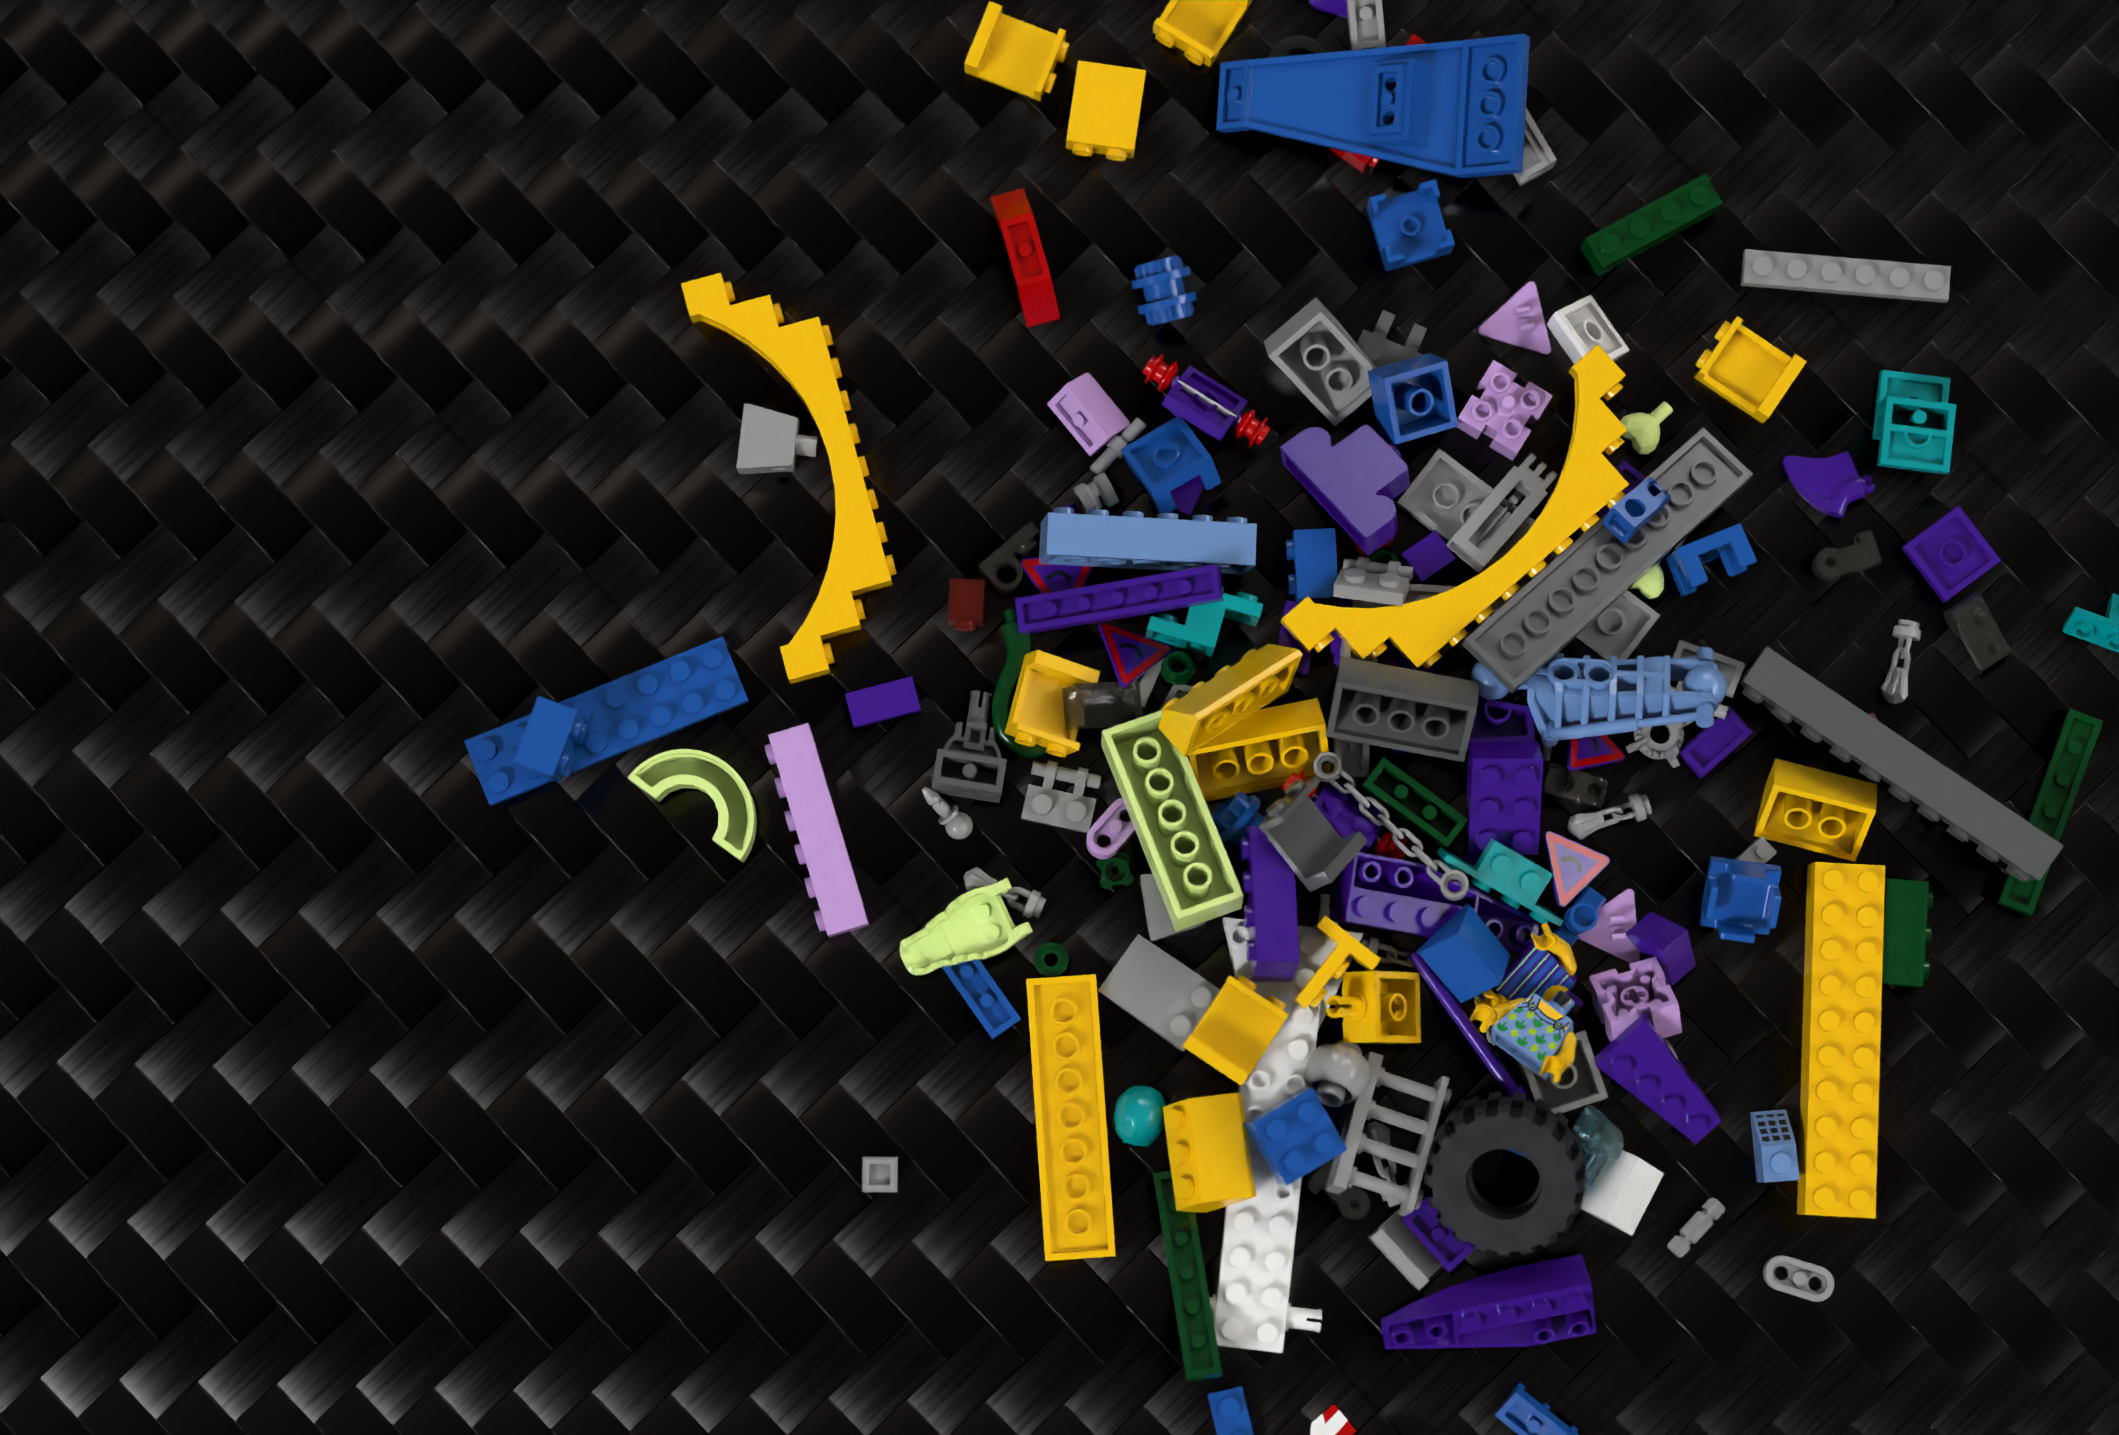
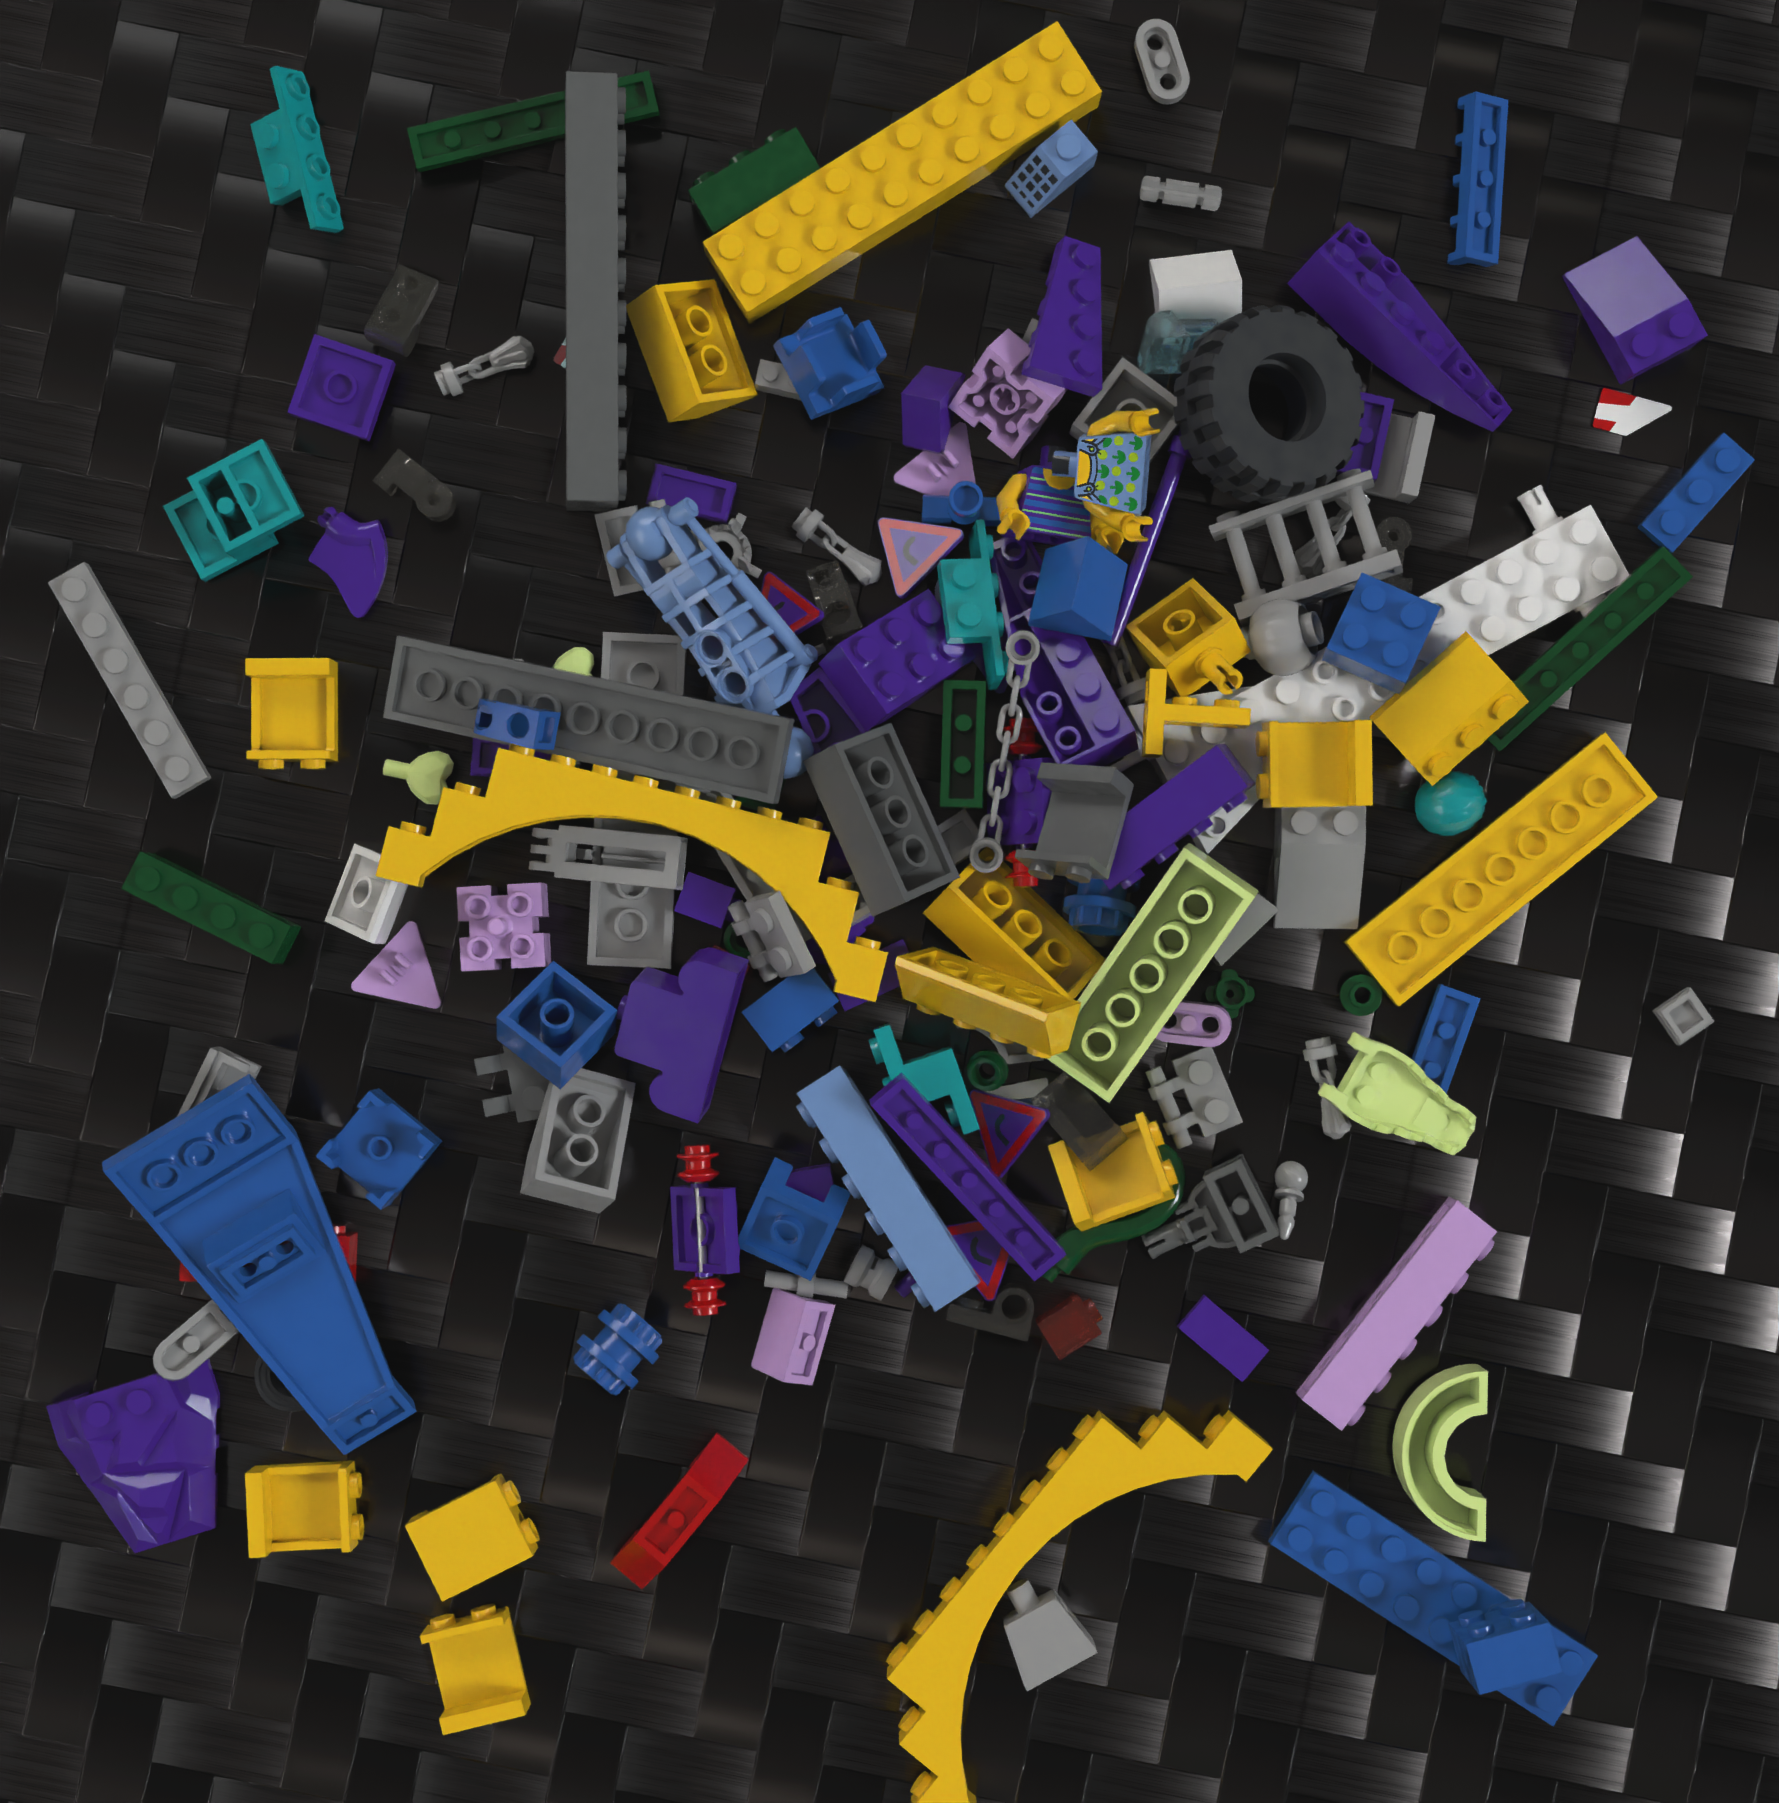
camera: 120 degrees left, 5 degrees up
blue panel [1666,523,1757,597] -> none

